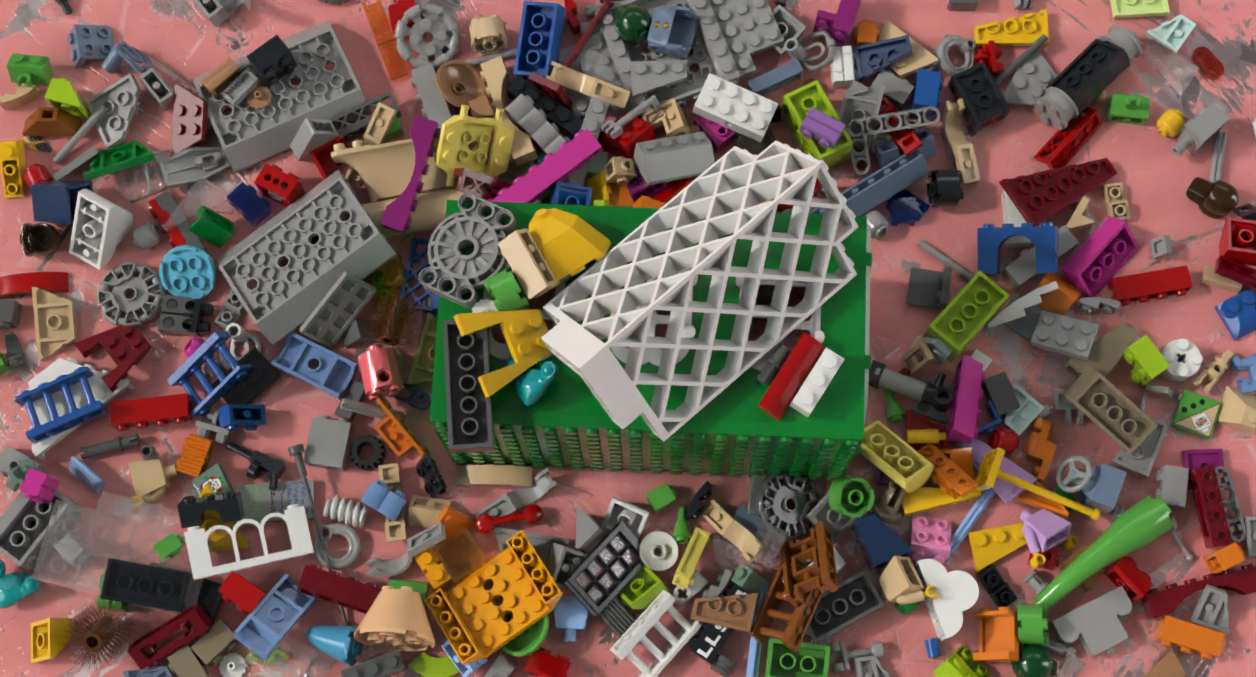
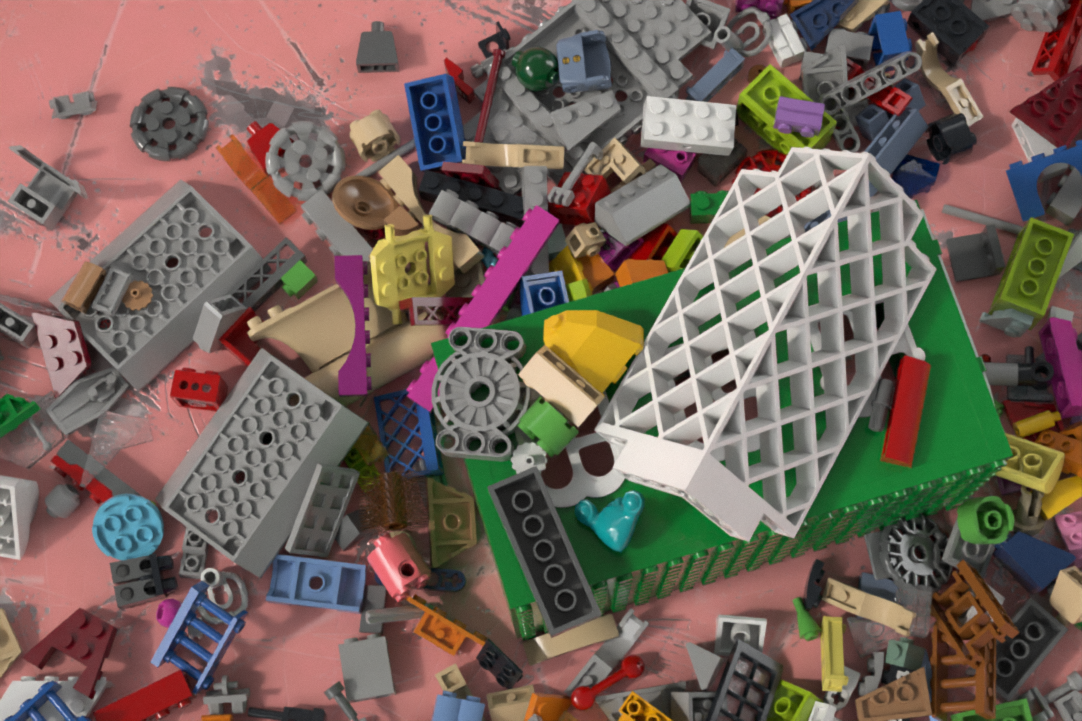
camera: 20 degrees left, 0 degrees up
light grey plate [97,262,165,327] -> none
green panel [189,205,234,248] -> none
black tile [212,347,281,404] -> none
blue brick [219,404,266,431] -> none
clear blue brick [226,182,271,228] -> none
black brick [246,35,297,88] -> none
tan piece [345,102,397,186] -> none
black tyre [349,434,386,471] -> none
yellow wing [454,309,551,398] -> none
white dish [639,531,678,571] -> none
bright green brick [646,482,677,514] -> none
white arch [790,348,844,417] -> none
tan slope [900,335,935,376] -> none

